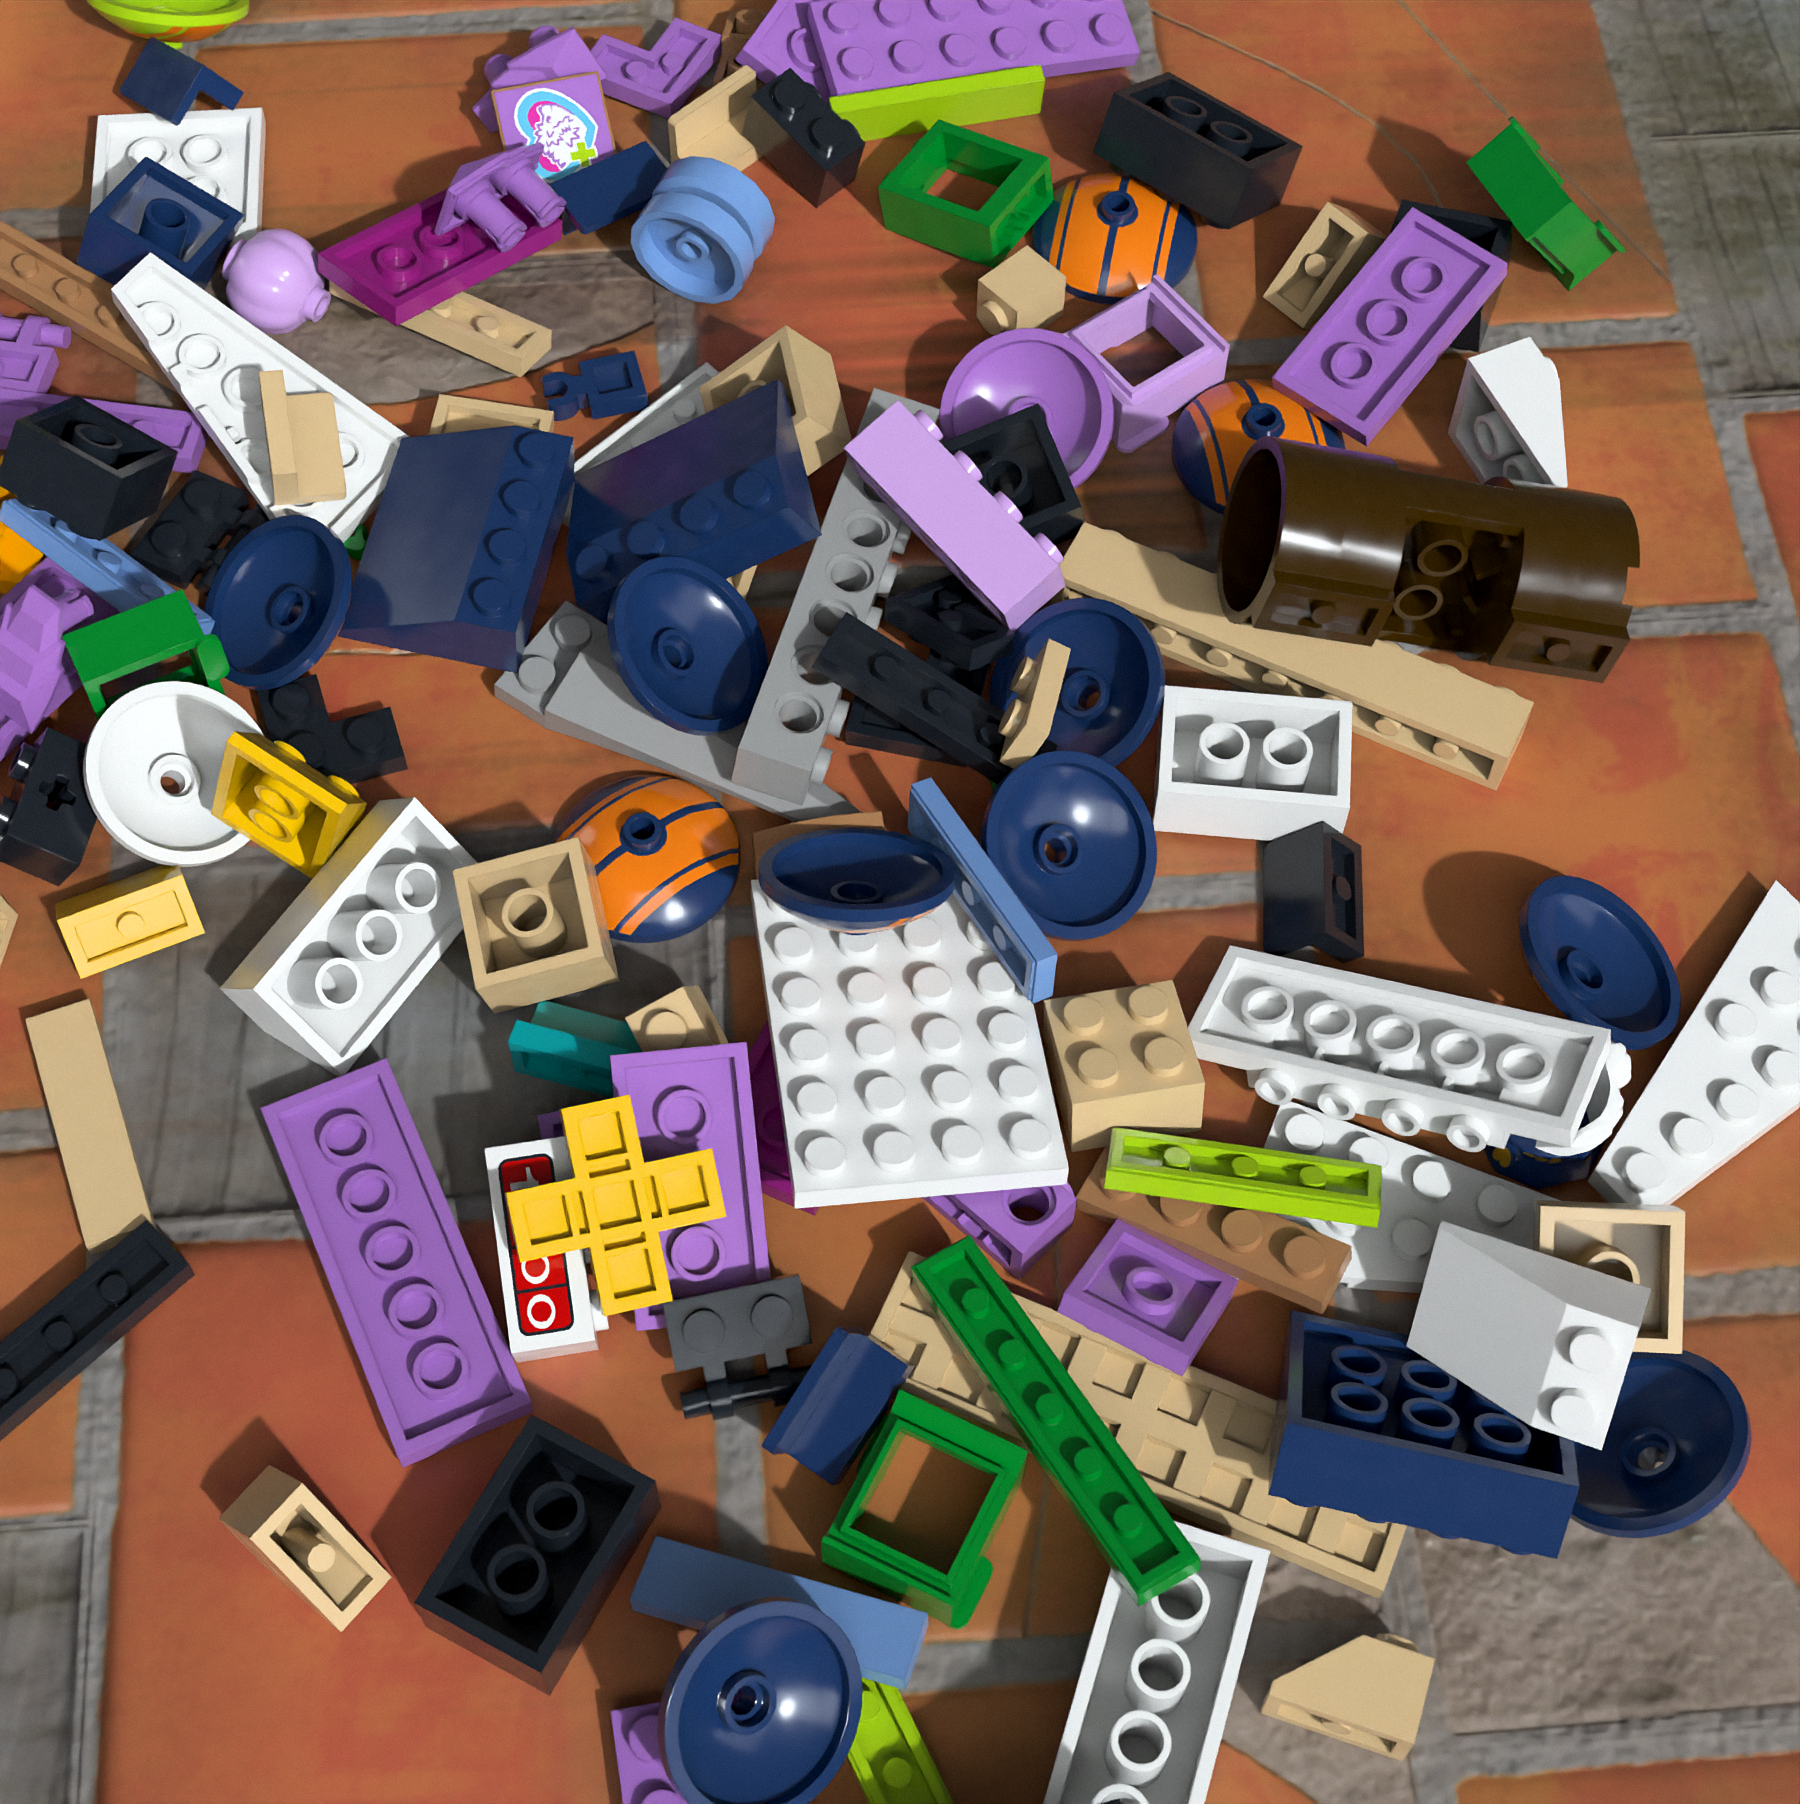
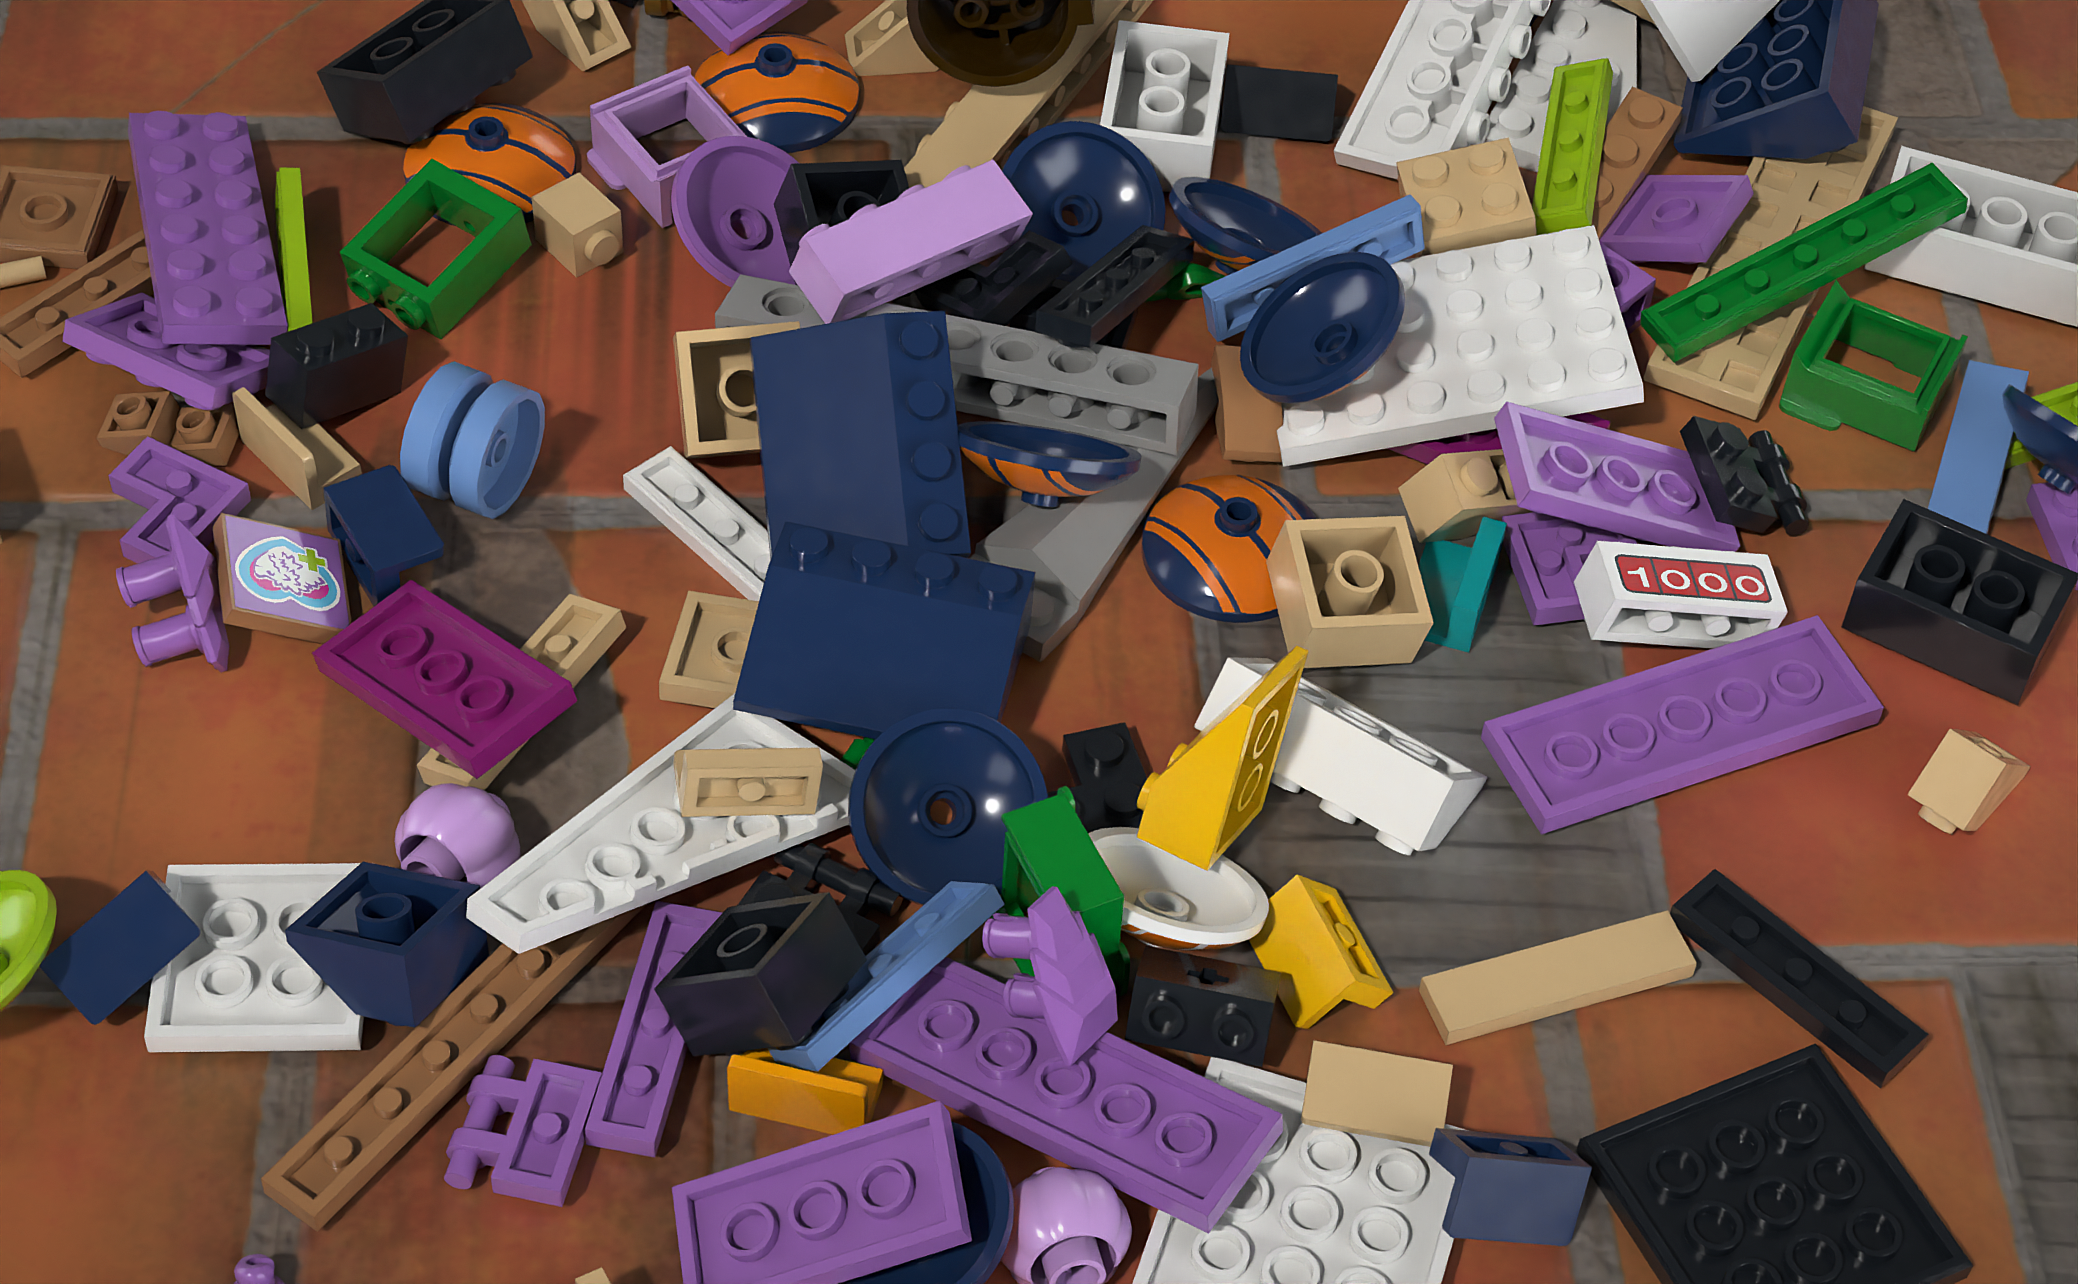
camera: 90 degrees left, 10 degrees down
medium lavender connector [434,142,567,252] -> none
yellow plate [504,1095,727,1316] -> none
dark blue plate [541,351,648,421] -> none
dark blue panel [762,1326,915,1486] -> none
tan plate [998,639,1071,768] -> none
tan slope [1260,1633,1435,1761] -> none

